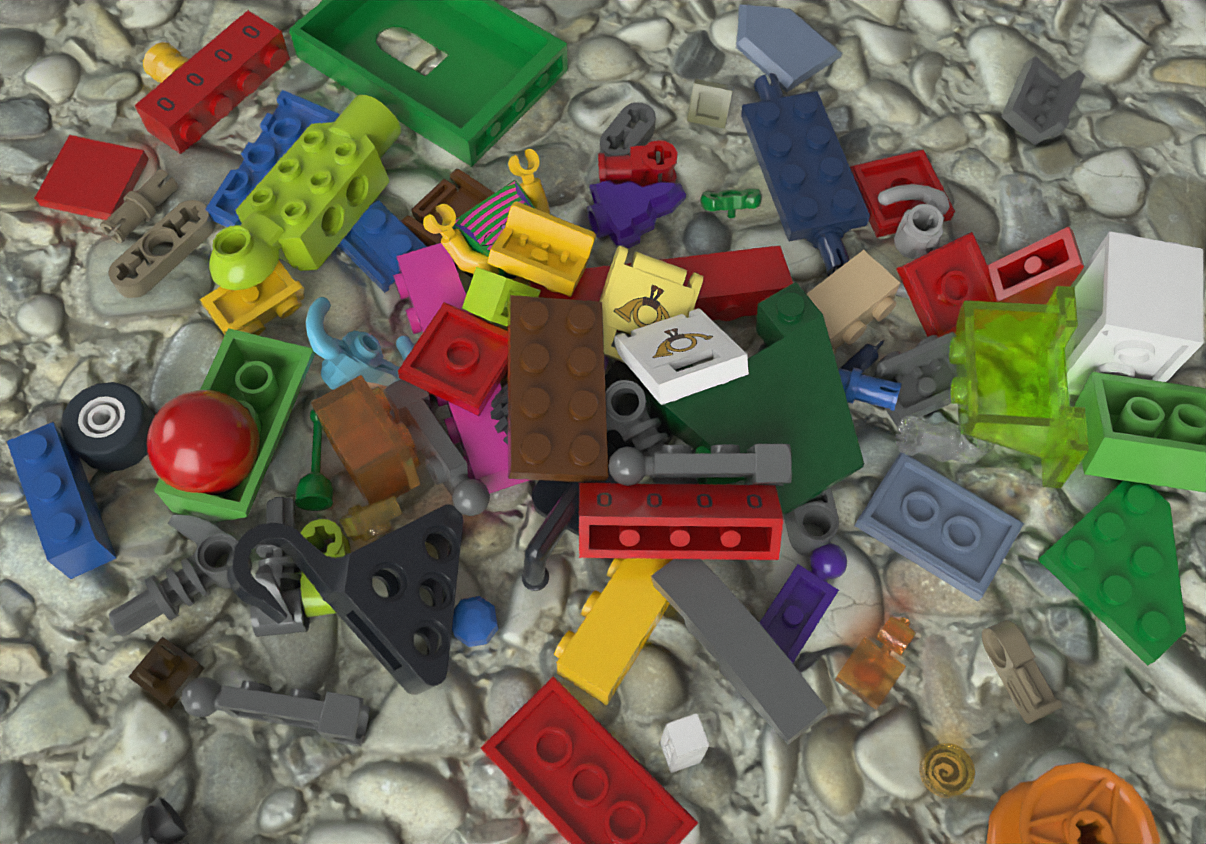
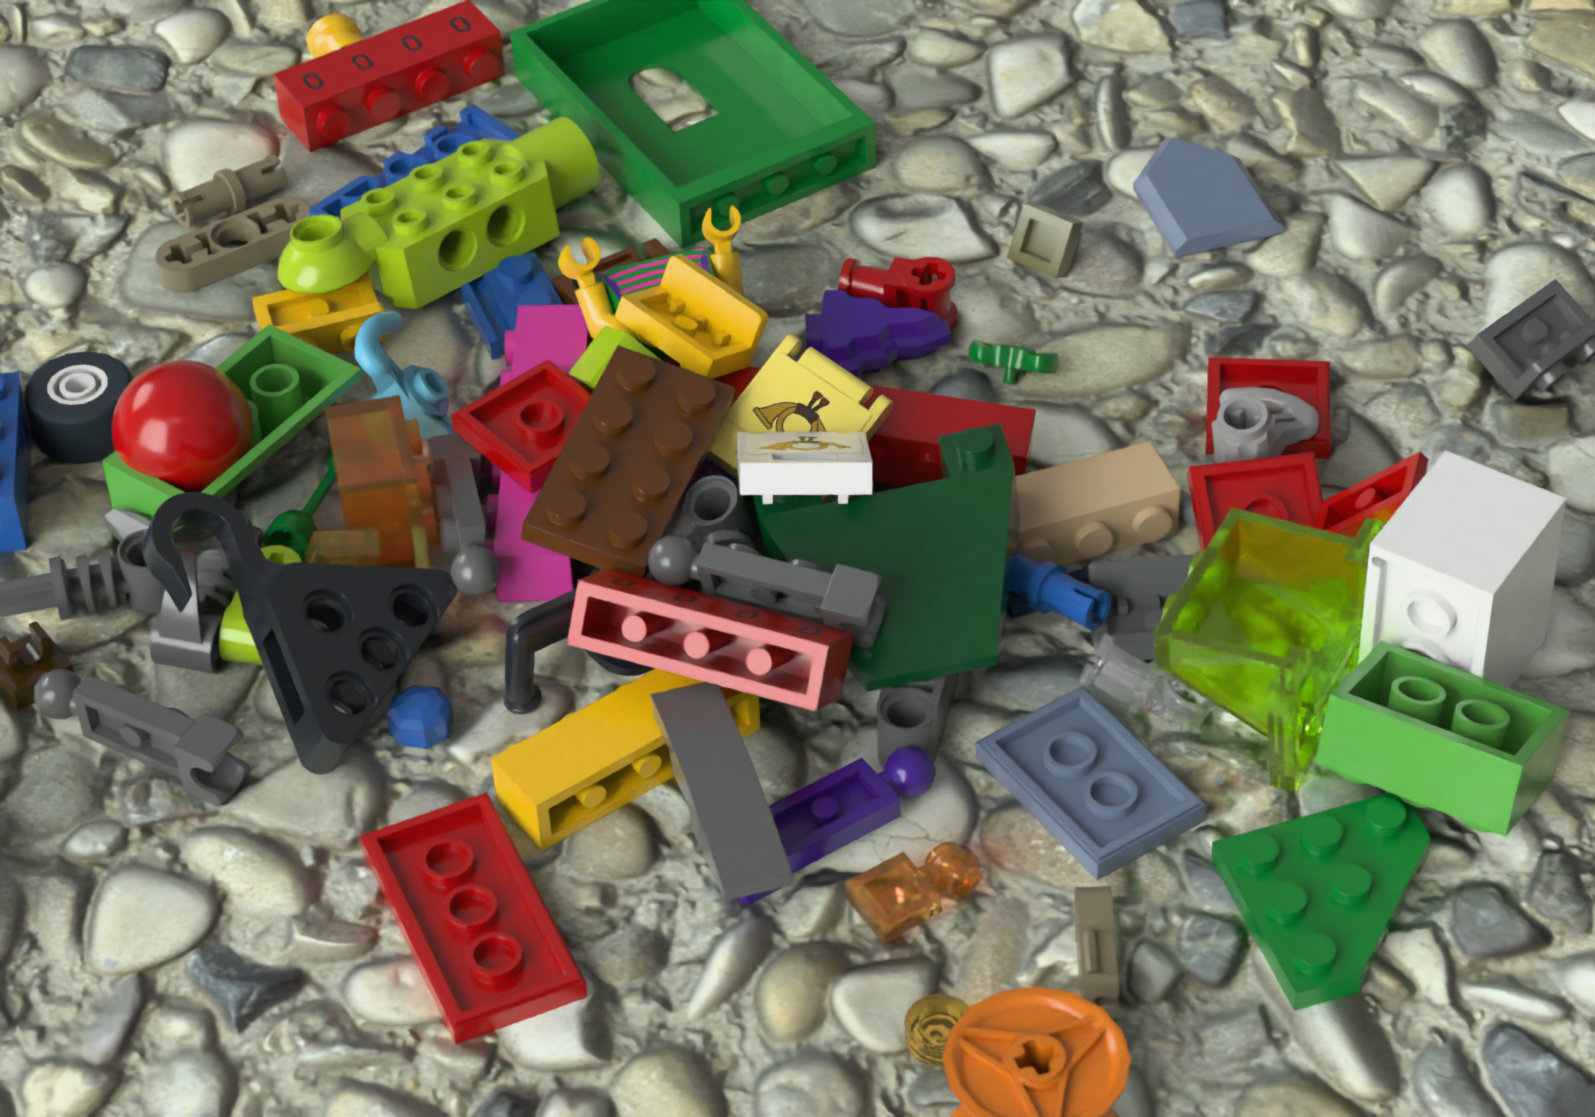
camera: 25 degrees right, 20 degrees down
red tile [34,135,149,220] -> none
dark grey beam [600,102,656,156] -> none
white piece [660,713,709,773] -> none
dark blue plate [741,73,870,276] -> none

